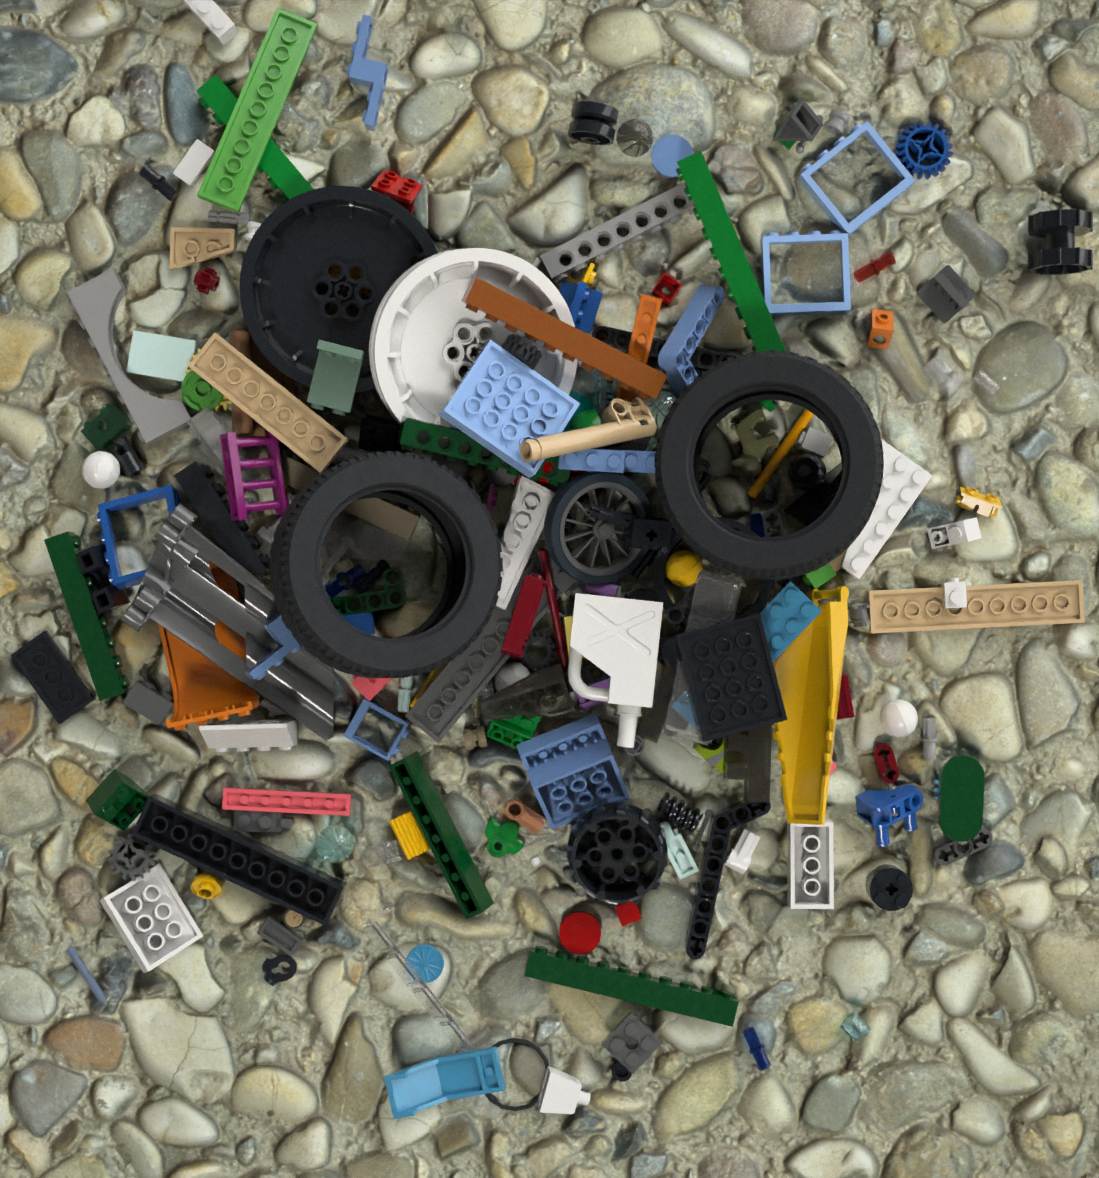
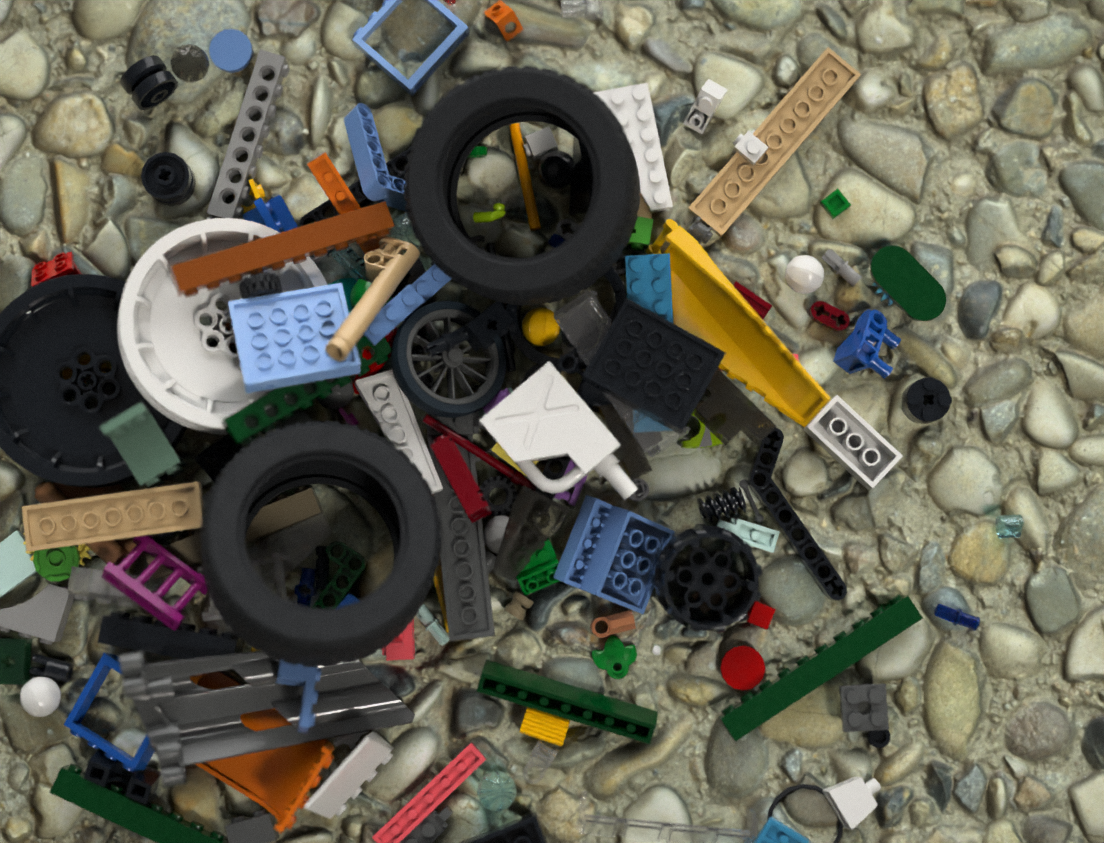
camera: 45 degrees left, 5 degrees down
medium blue window [343,698,411,761] -> none
dark azure wheel [405,944,444,983] -> none
red piece [652,273,682,305] -> none
green brick [676,151,786,352] -> none
white piece [724,828,761,875] -> none
olive animal [730,409,779,477] -> none
dark grey beam [932,827,993,865] -> none
yellow hinge [955,487,1002,518] -> none
none -> black wheel [141,152,196,206]
none -> lime arm [473,203,506,223]
none -> green tile [820,188,851,220]

